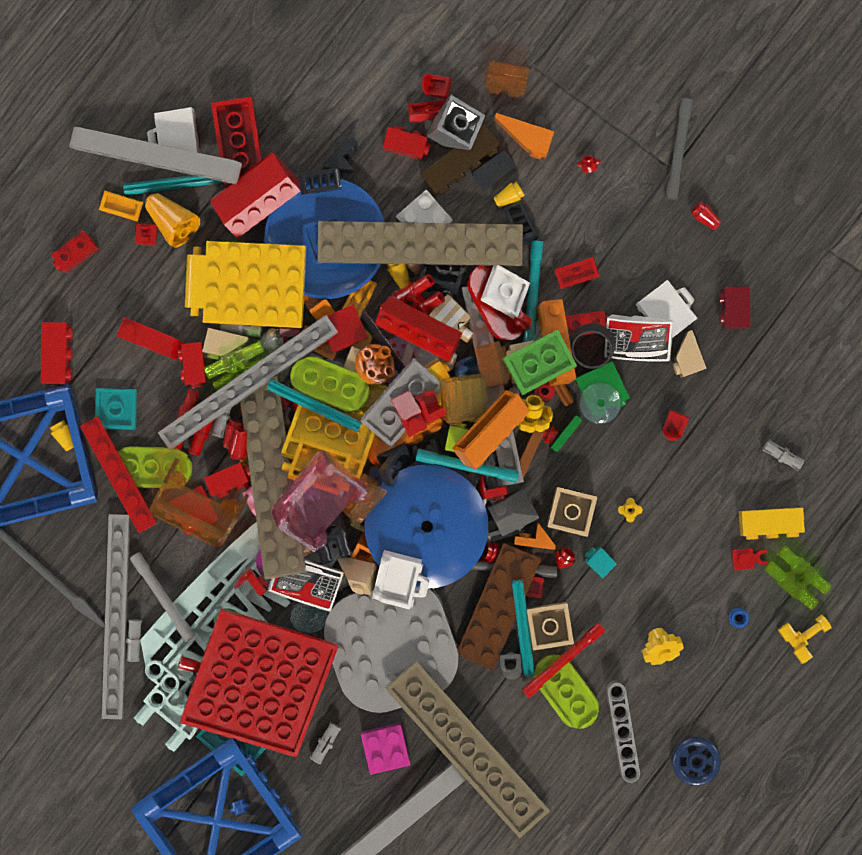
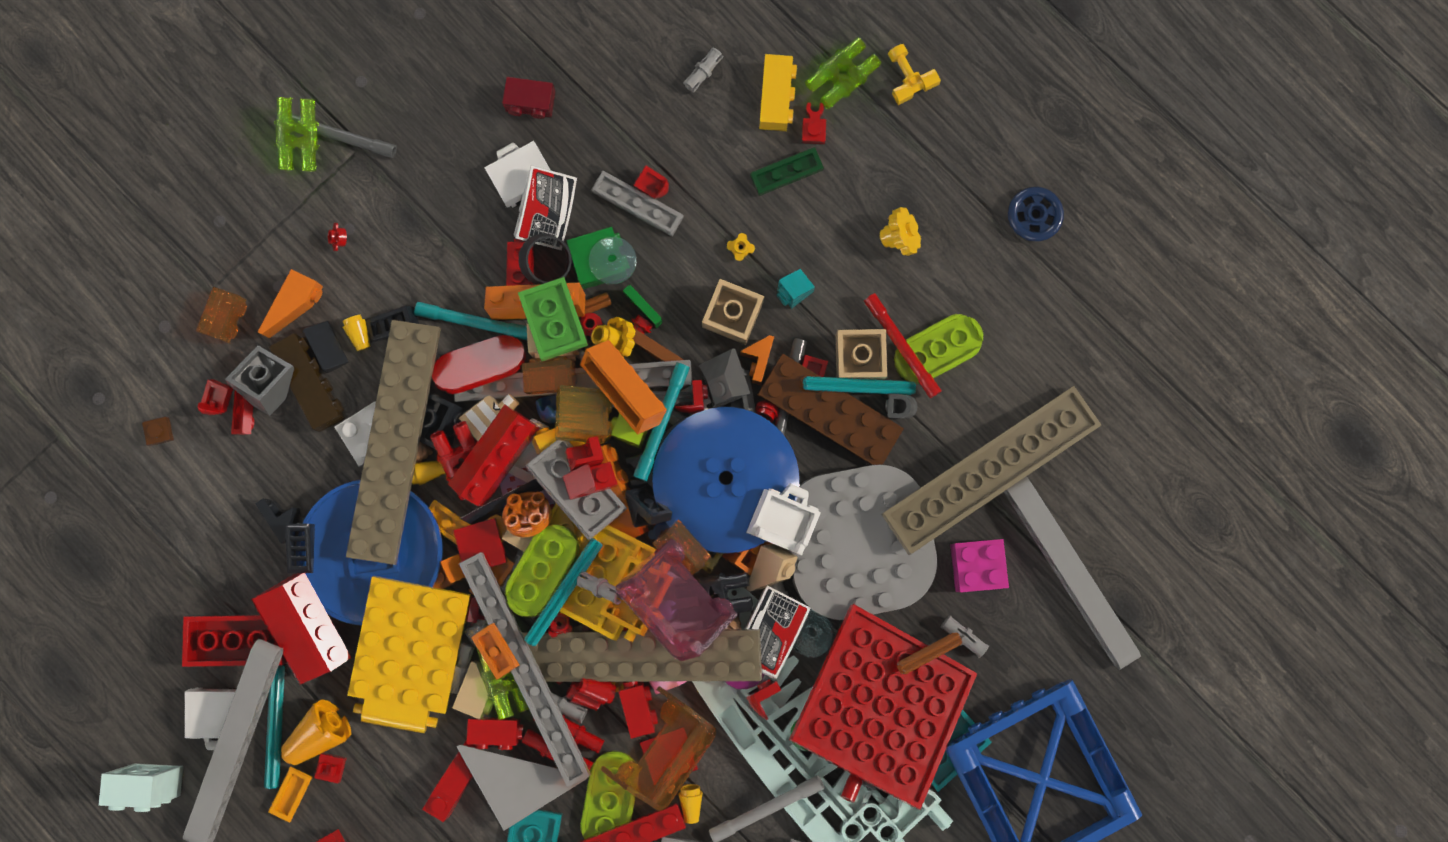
camera: 85 degrees left, 5 degrees down
blue plate [229,799,250,816] -> none
red brick [383,126,430,160] -> none
white plate [481,265,530,319] -> none
red plate [513,312,532,331] -> none
red plate [554,257,599,289] -> none
red plate [556,547,576,568] -> none
light grey beam [606,681,640,783] -> none
tan slope [673,331,706,378] -> none
red cone [691,201,721,230] -> none
blue plate [729,608,749,628] -> none
none -> light aqua brick [99,763,183,812]
none -> reddish brown plate [142,417,174,446]
none -> clear neon green pin [274,97,319,171]
none -> light grey tile [457,745,587,830]
none -> orange plate [471,623,520,680]
none -> red plate [548,612,572,637]
none -> light grey pin [577,572,625,605]
none -> light grey tile [591,171,684,237]
none -> yellow cone [678,784,703,824]
none -> dark green plate [750,147,824,196]
none -> dark orange axle [897,633,962,674]

